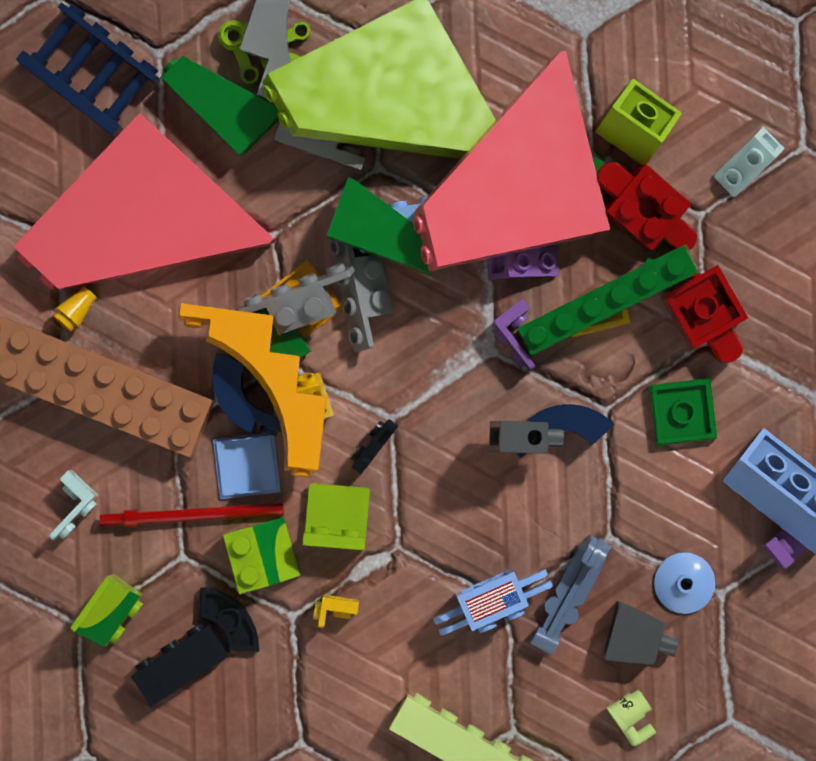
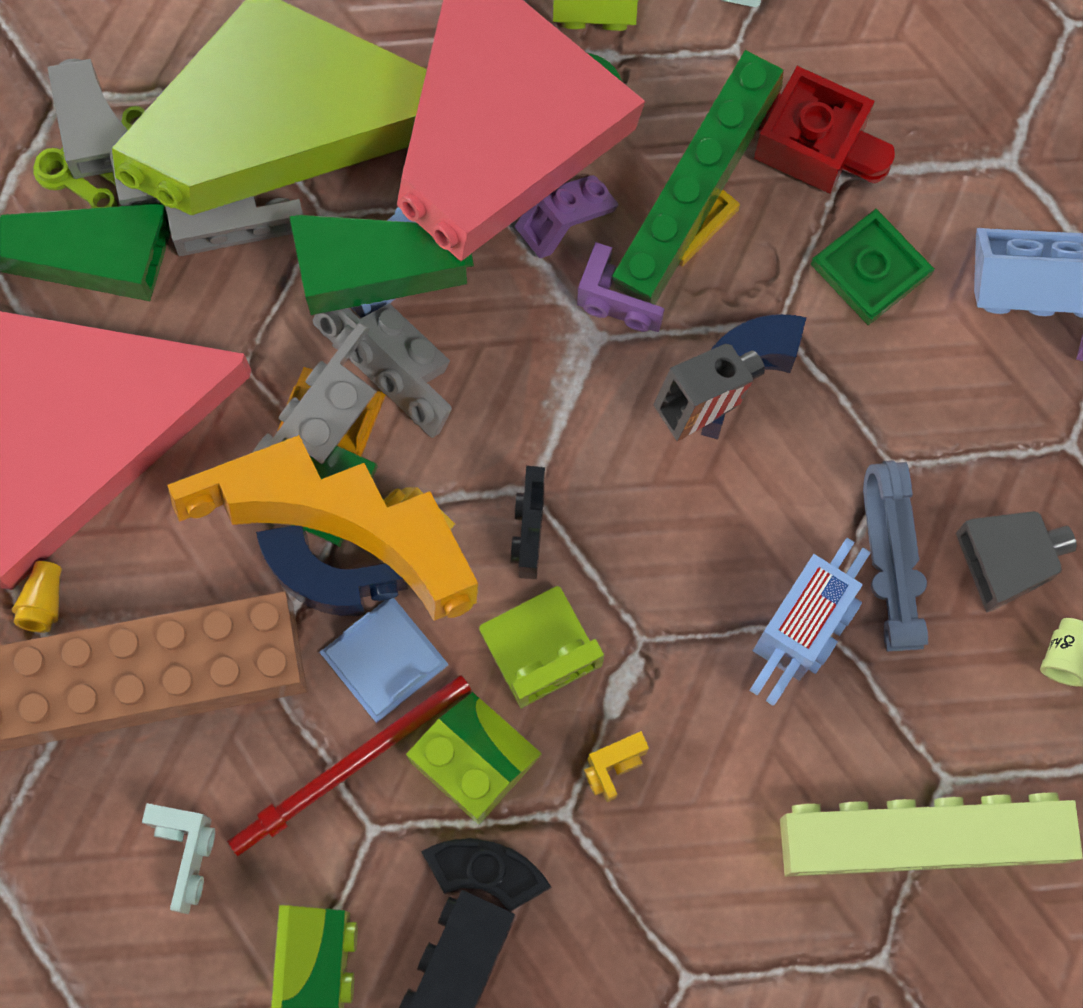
camera: 25 degrees left, 15 degrees down
red brick [596,162,697,251] -> none
light blue dish [654,553,715,614] -> none

